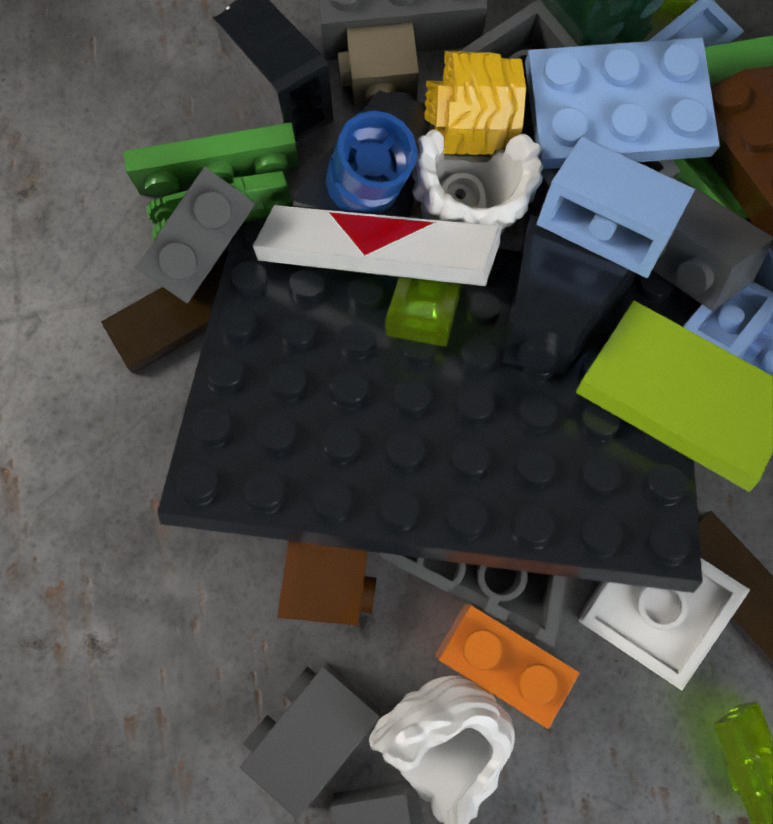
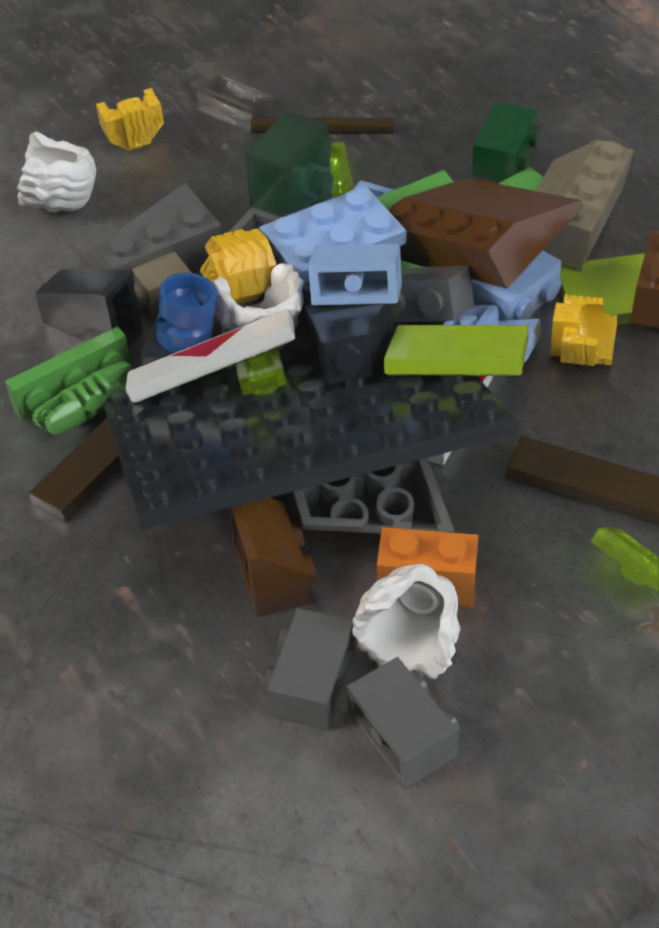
camera: 20 degrees left, 30 degrees down
dark grey brick [136,166,256,303] -> none
white tile [577,558,750,690] -> none

